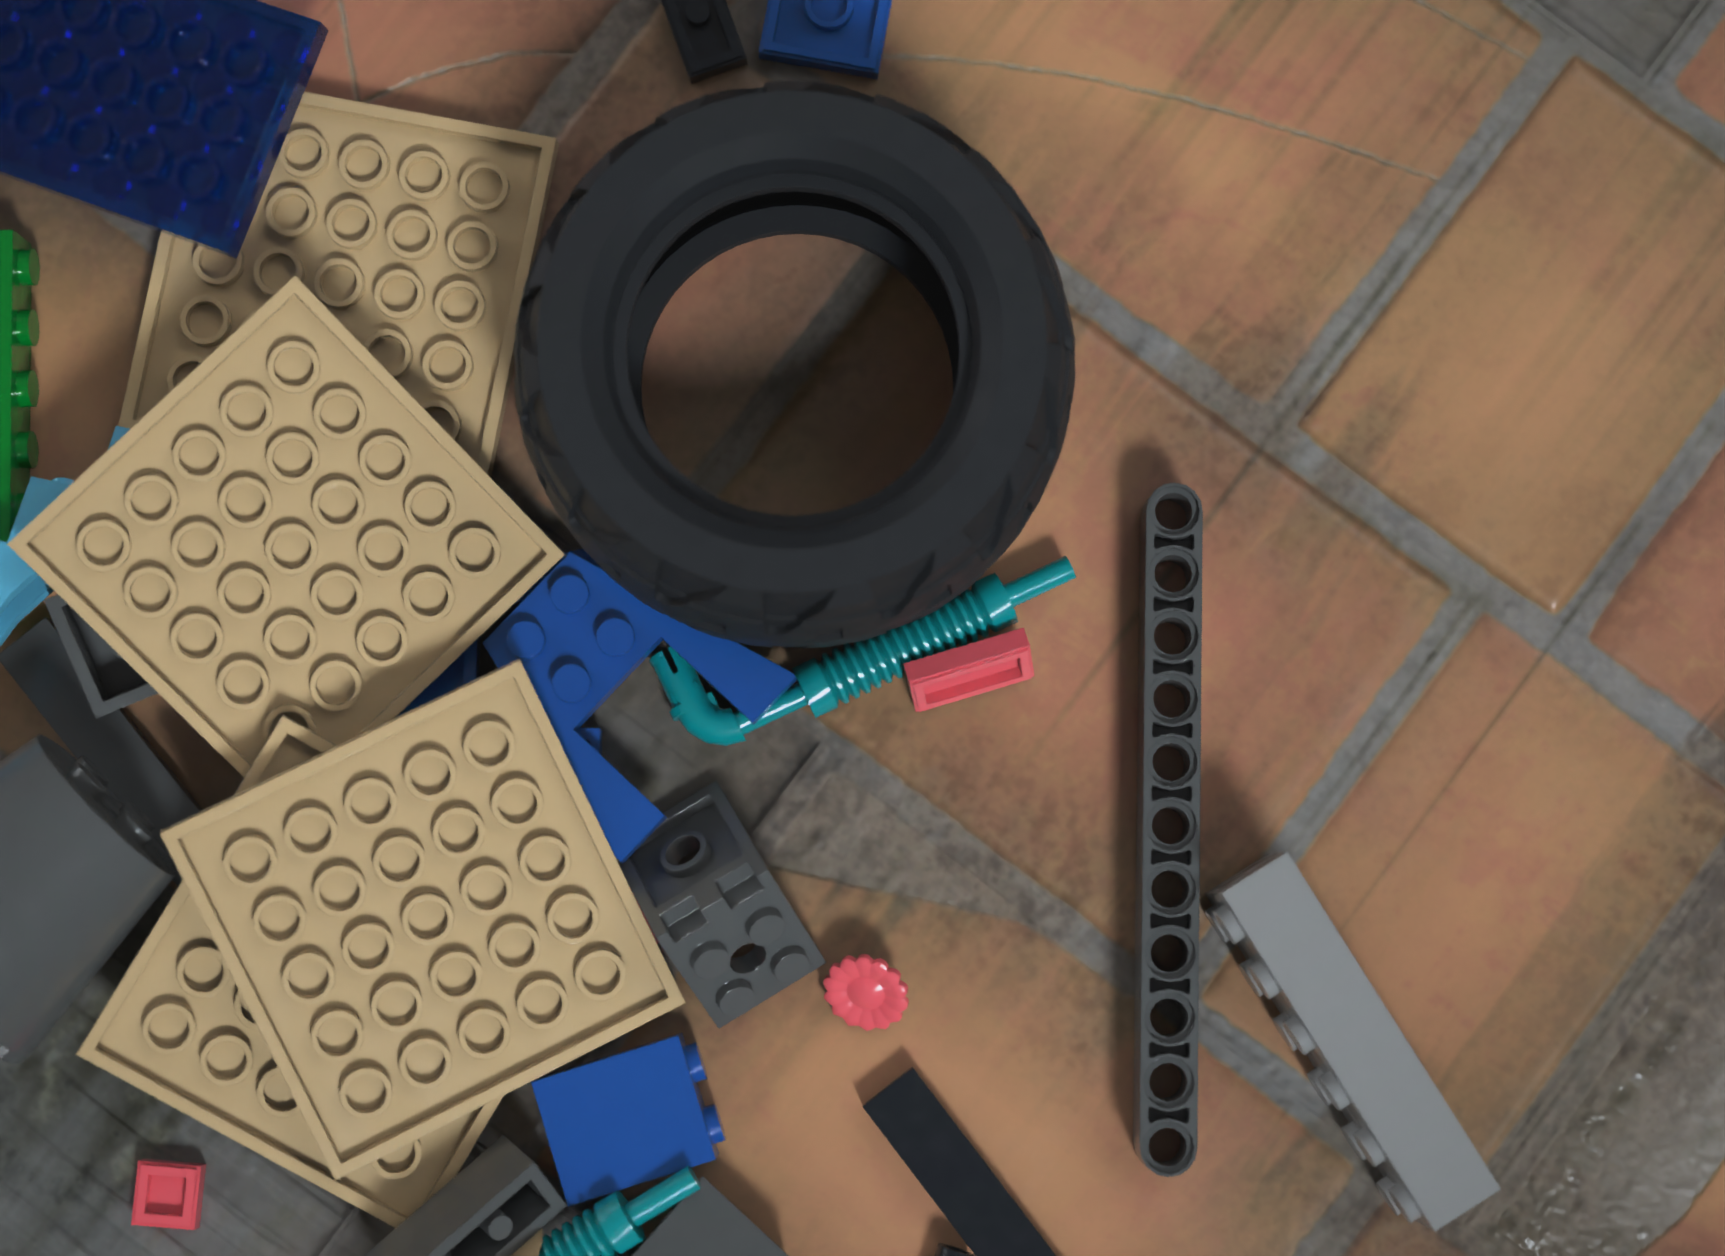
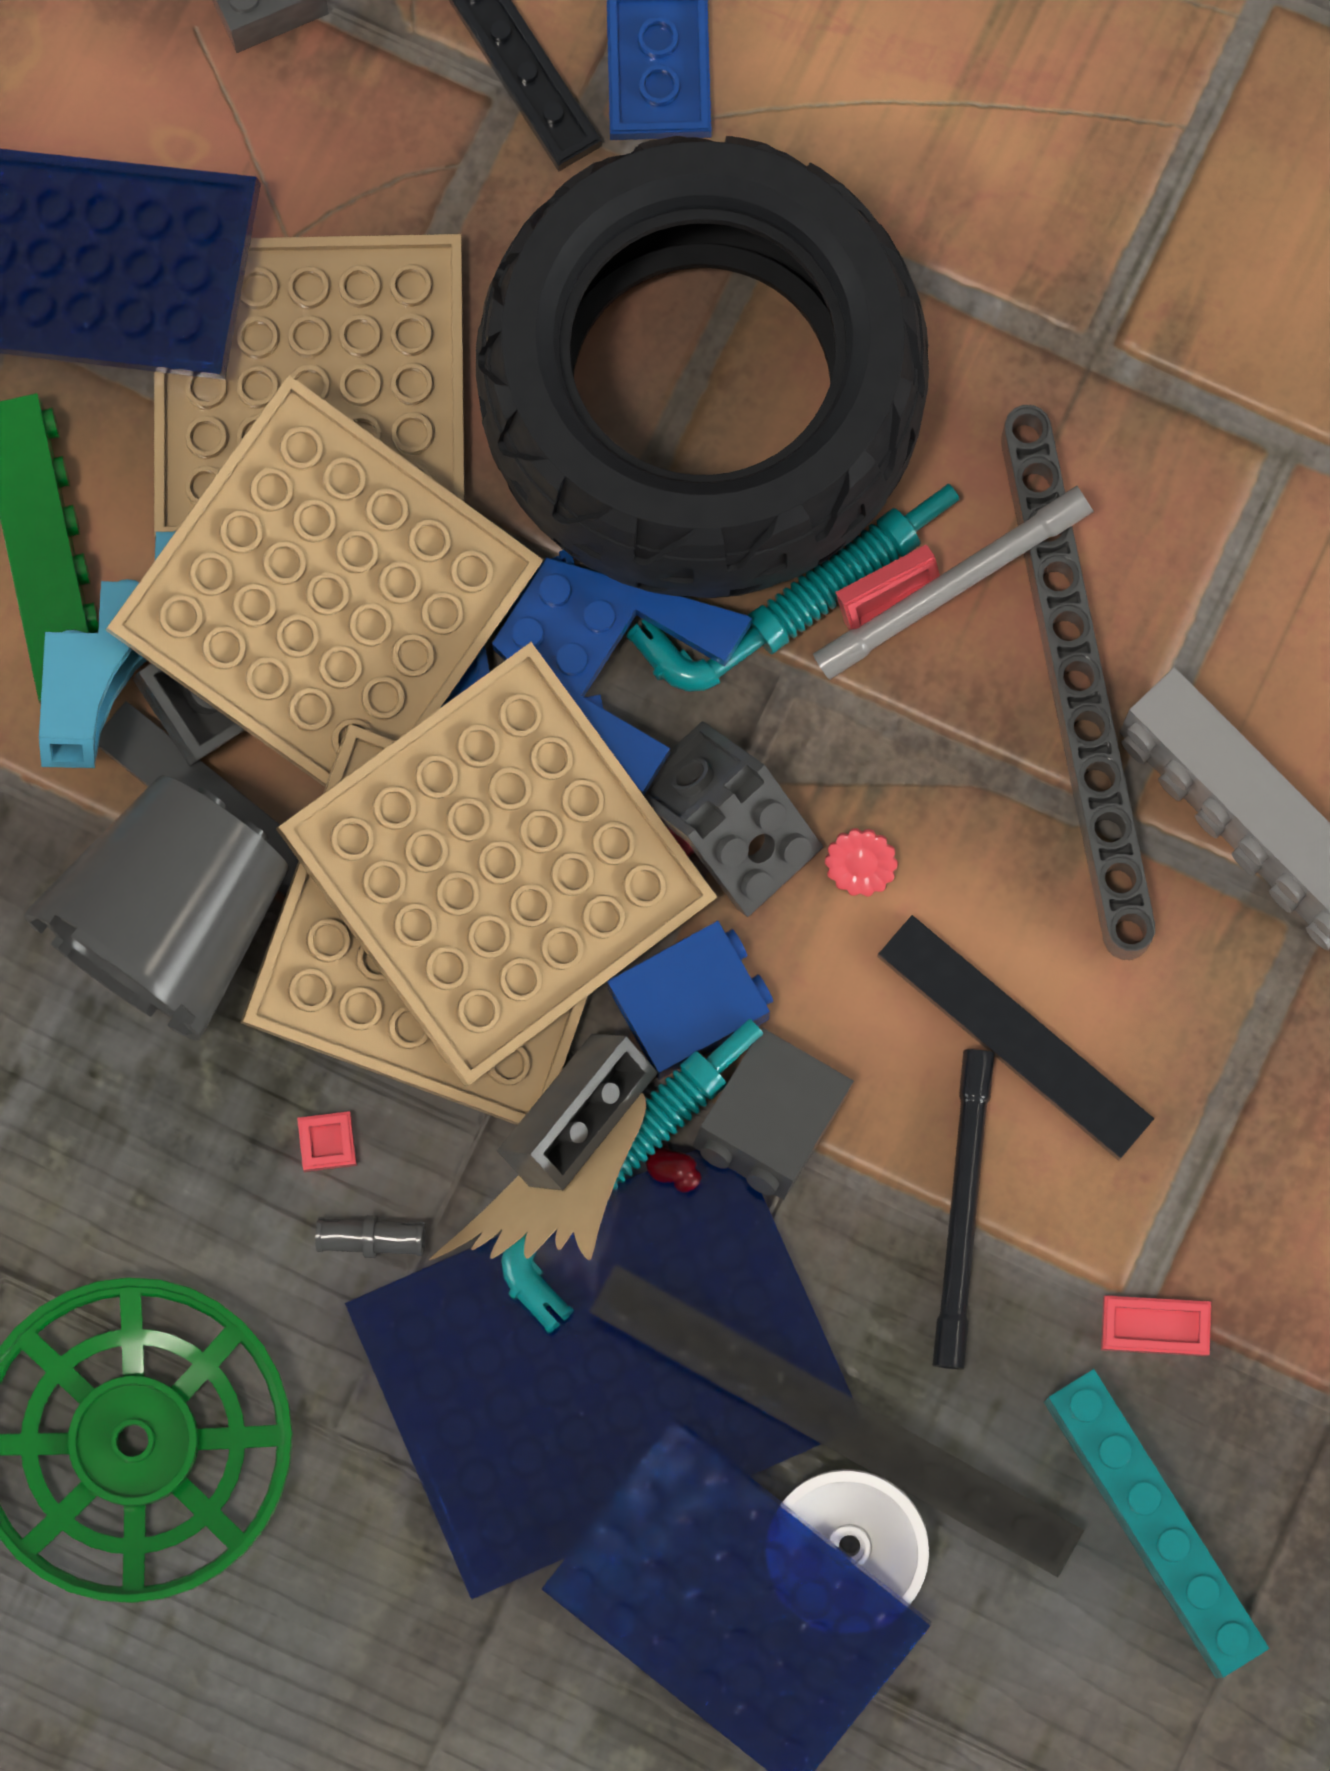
camera: 10 degrees left, 5 degrees down
none -> light grey piece [813,486,1094,680]

